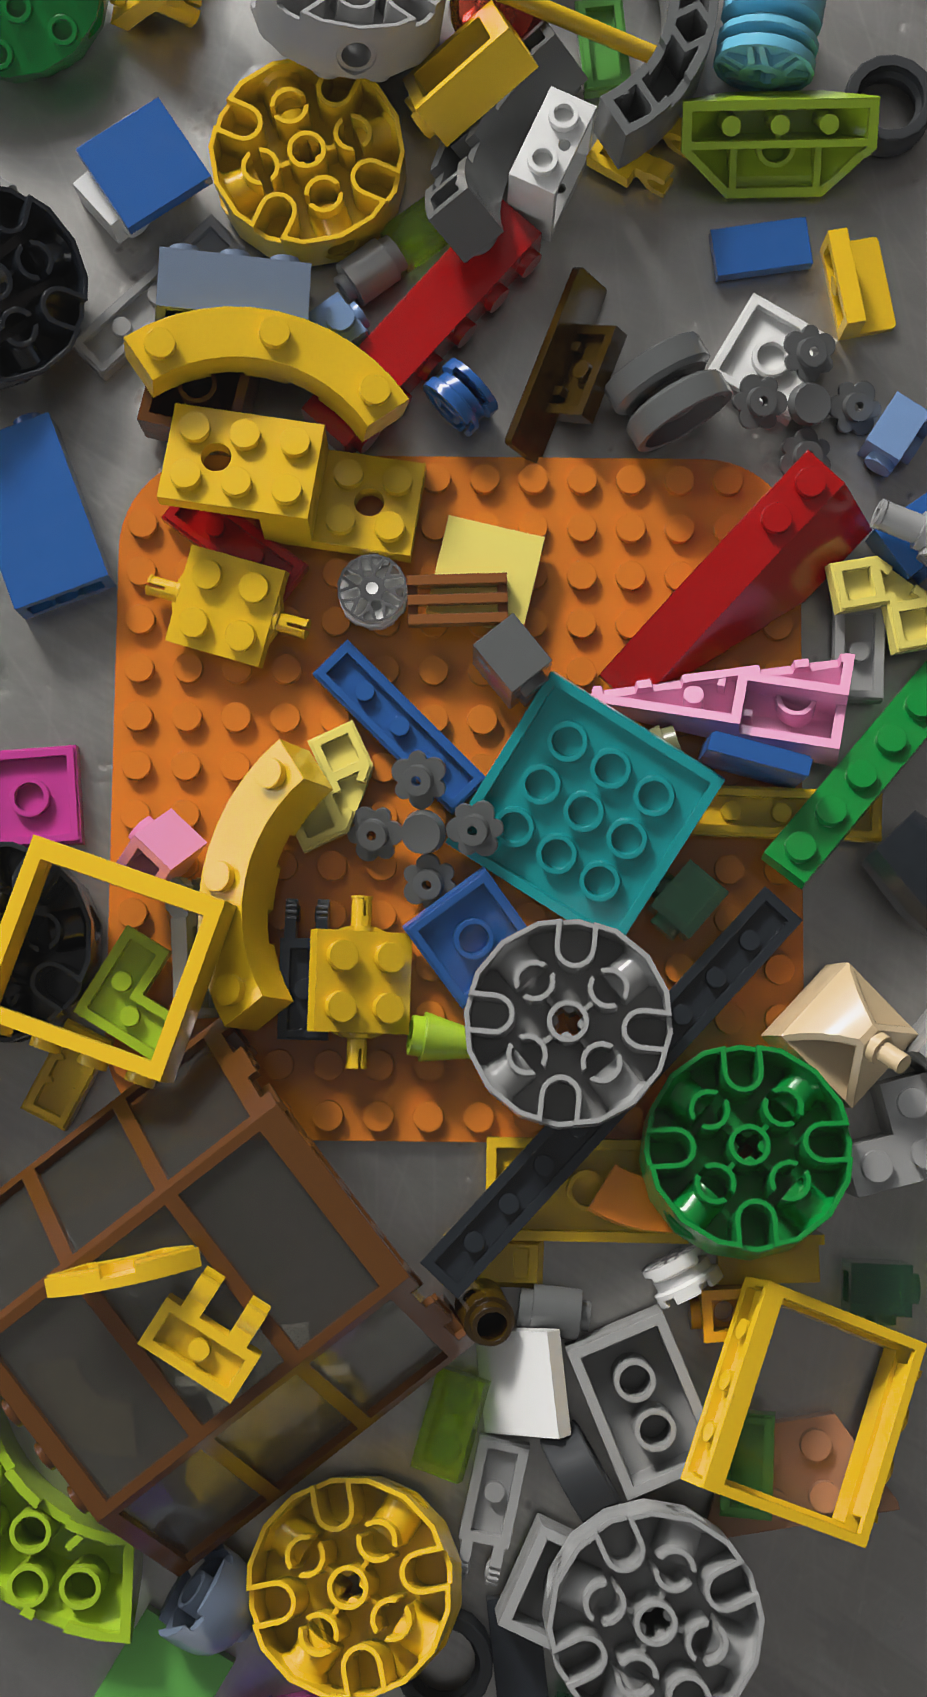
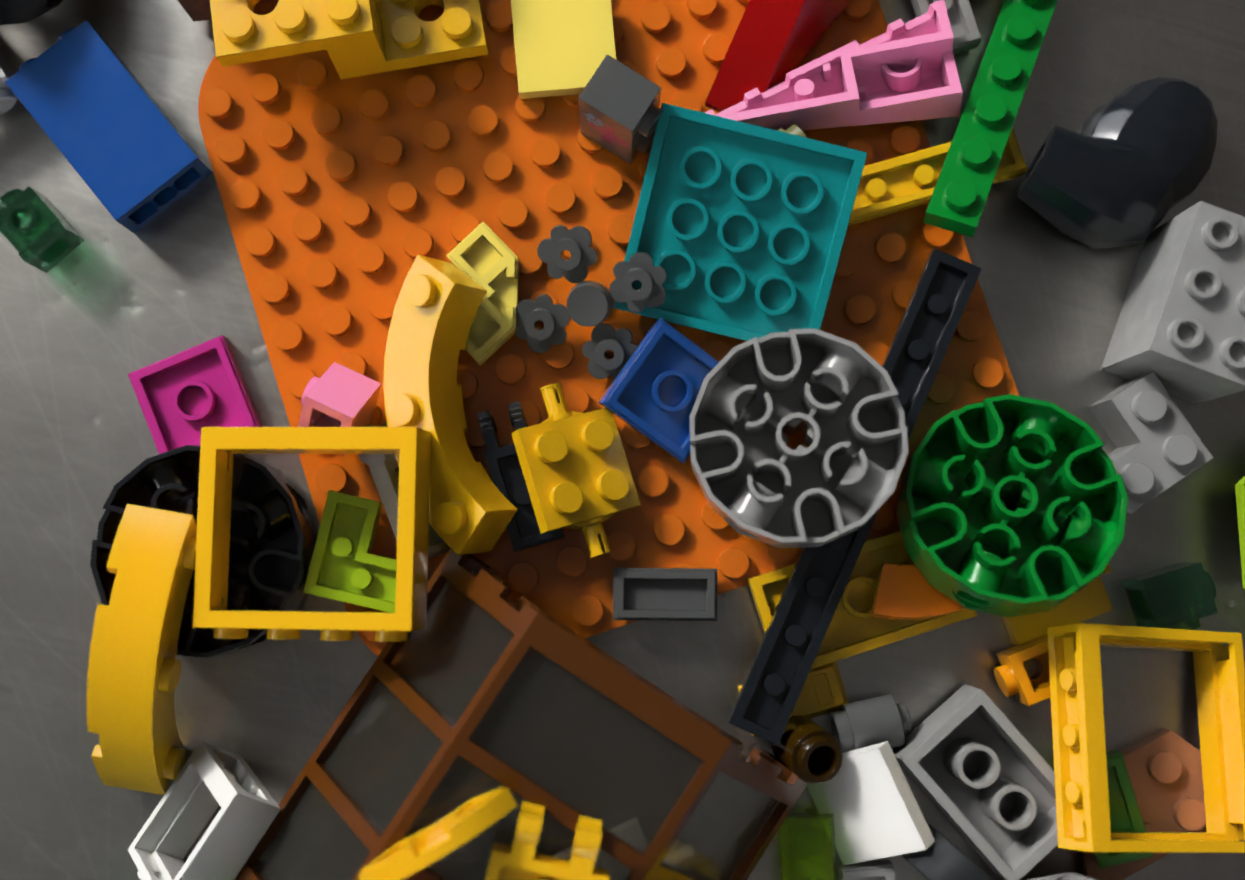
camera: 25 degrees left, 0 degrees up
yellow plate [20,1018,115,1131] -> none
yellow plate [145,545,311,669] -> none
red tile [161,506,309,603] -> none
blue tile [312,639,486,816] -> none
wheel [337,554,408,630] -> none
lime cone [406,1012,471,1062] -> none
dark orange tile [407,572,508,628] -> none
white wheel [641,1242,723,1309] -> none
clear green brick [647,859,729,941] -> none
blue tile [697,731,813,788] -> none
tan piece [761,962,919,1108] -> none
none -> dark grey tile [613,568,717,621]

